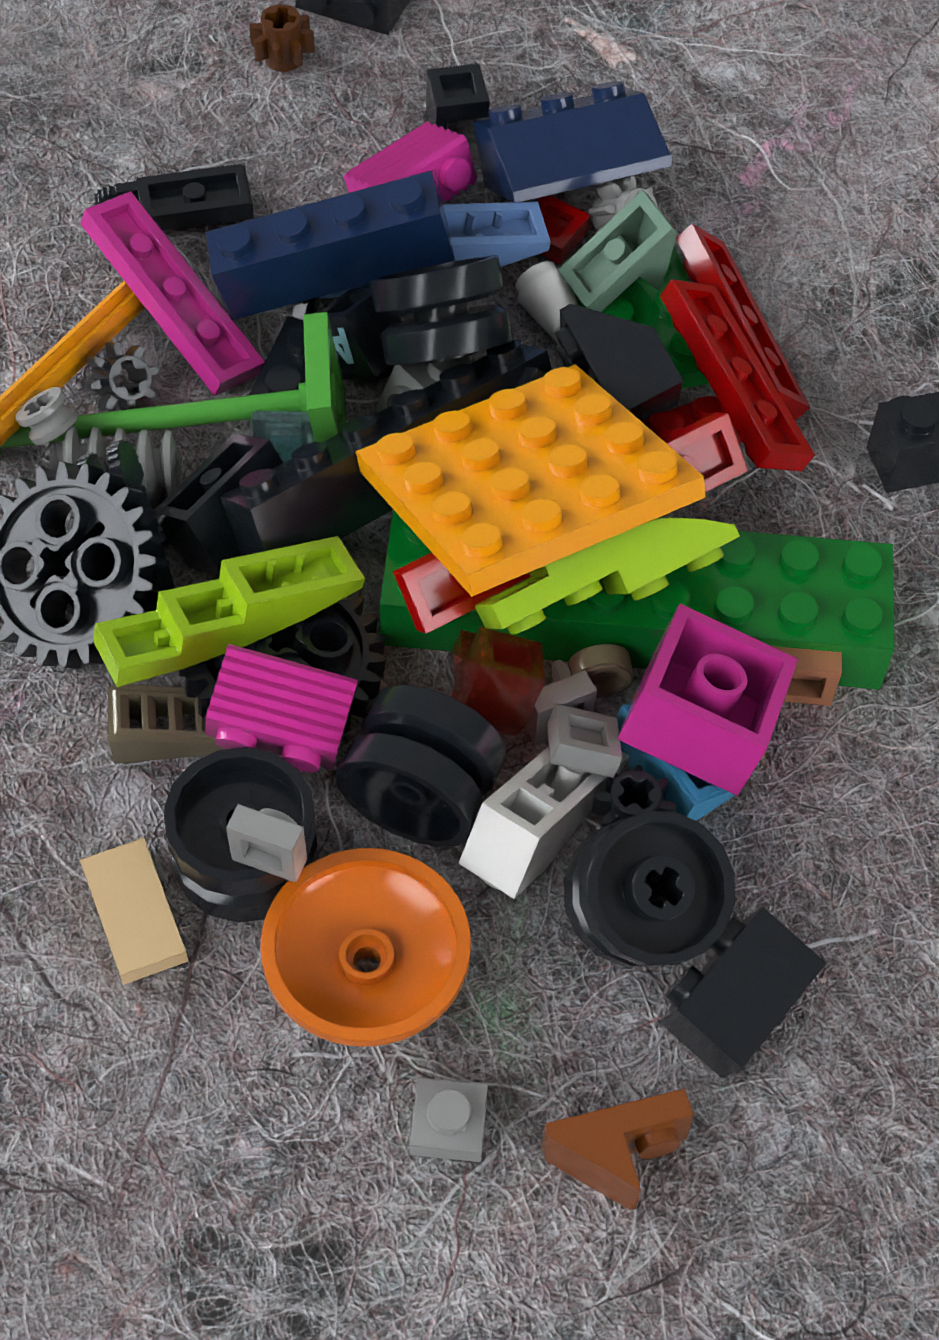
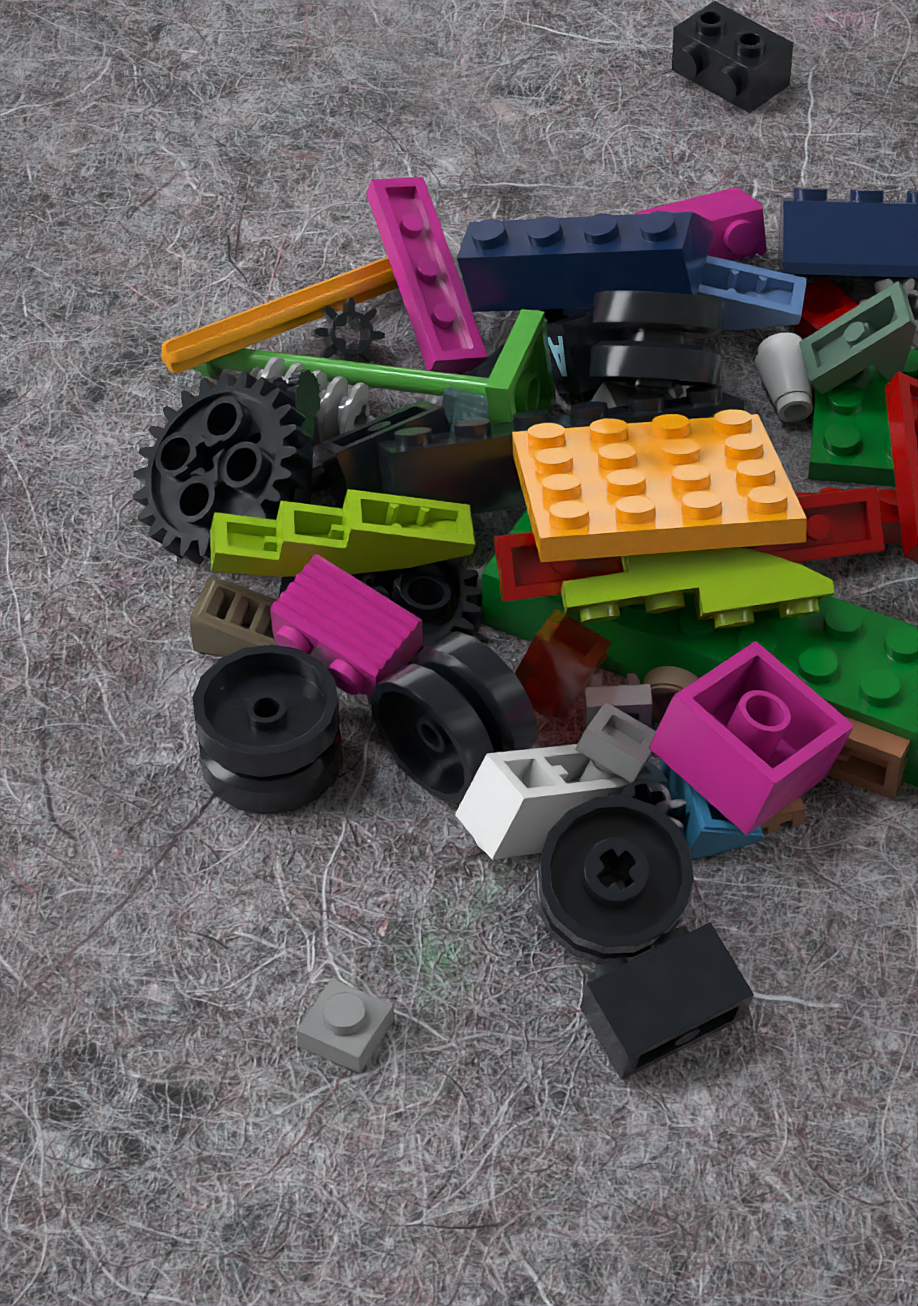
camera: 25 degrees right, 10 degrees down
light grey bush [15,387,78,445] -> none
tan tile [80,838,188,985] -> none
black hinge [94,164,254,231] -> none
light grey plate [226,804,307,882] -> none
reddish brown gear [249,4,315,72] -> none
orange dish [261,848,471,1047] -> none
black panel [426,63,490,130] -> none
dark orange slope [542,1088,694,1210] -> none
black slope [555,304,683,421] -> none

